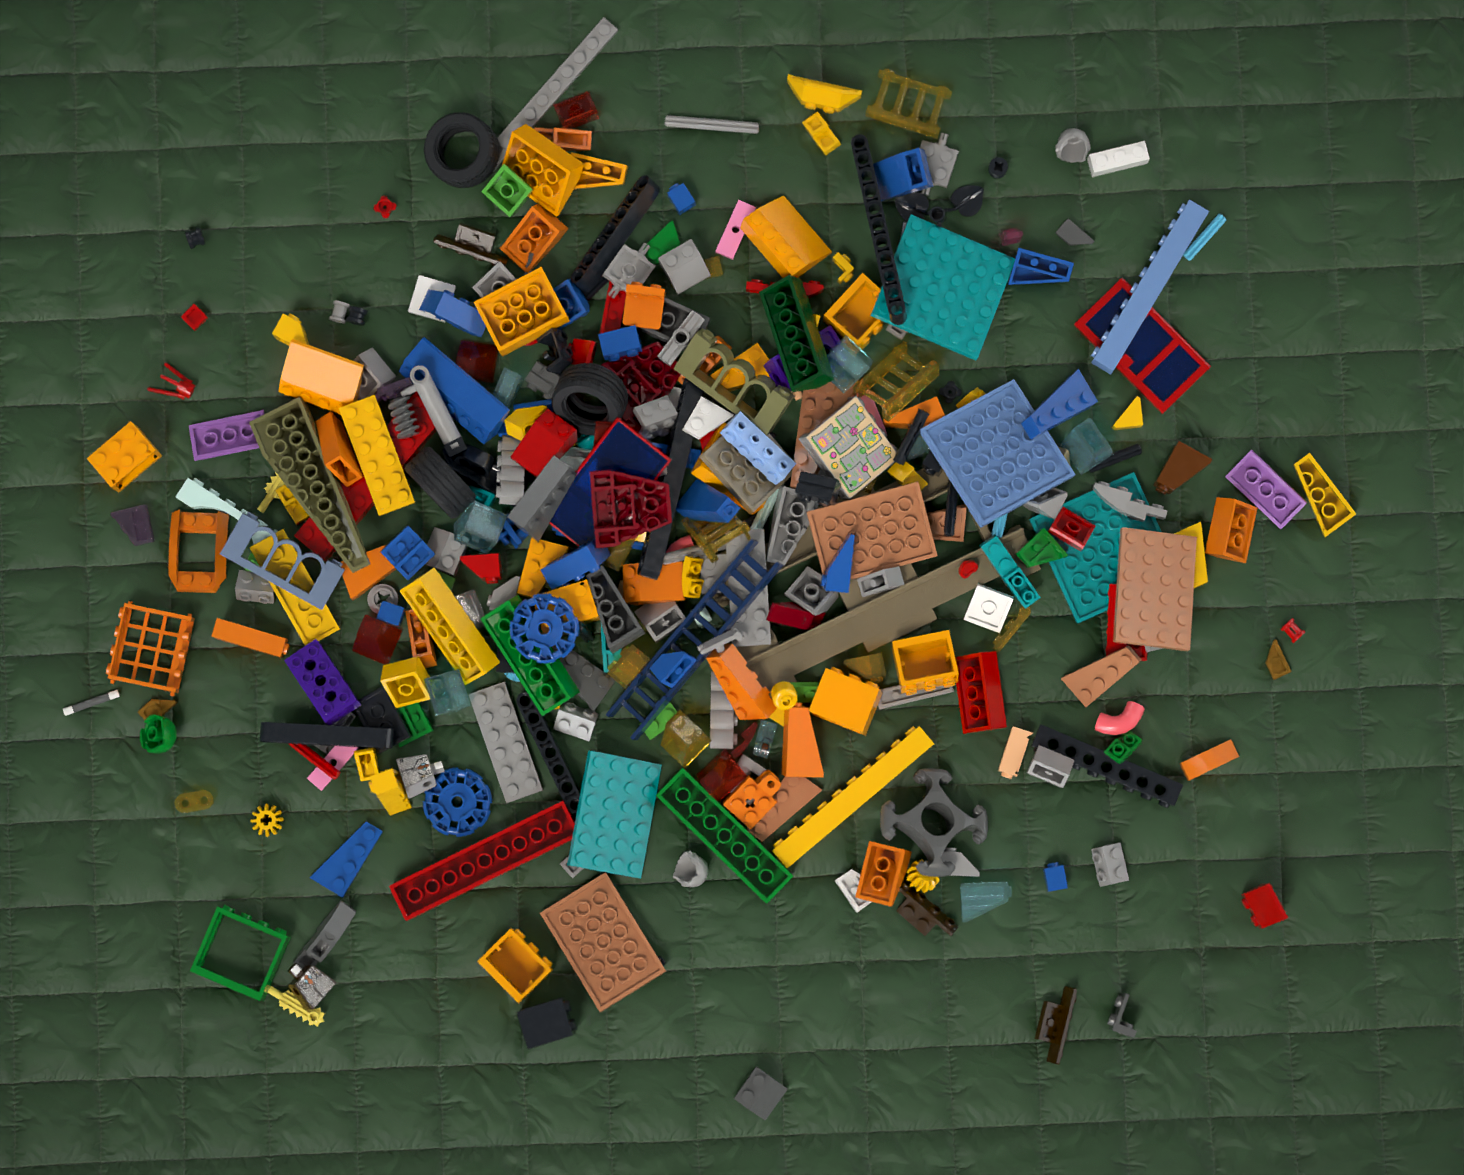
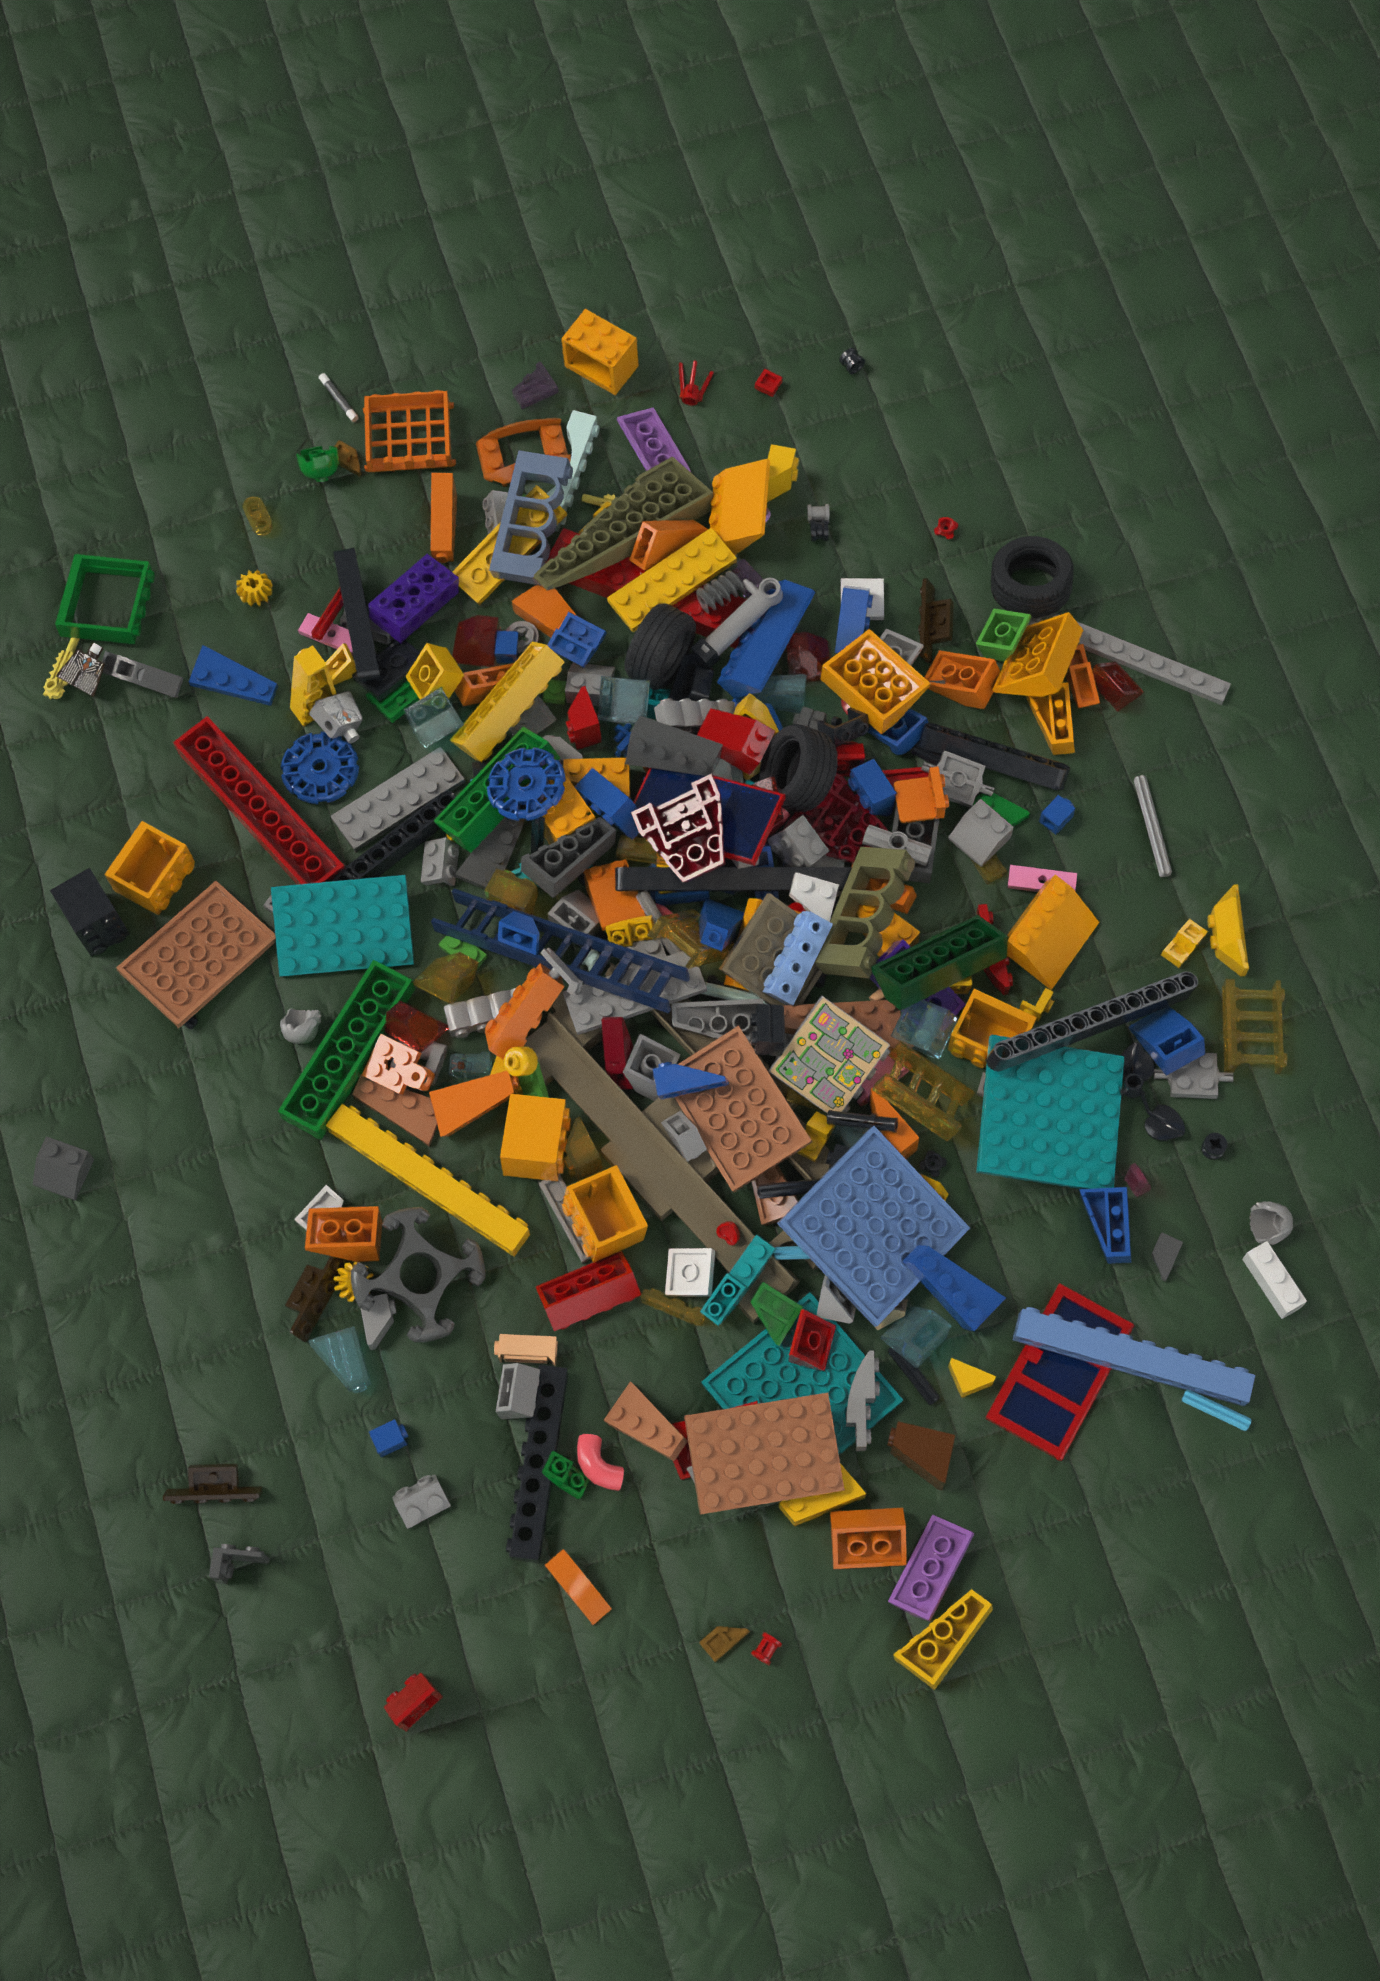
camera: 75 degrees right, 15 degrees down
light grey slope [353,347,396,400] -> none
clear red slope [731,722,758,760] -> none

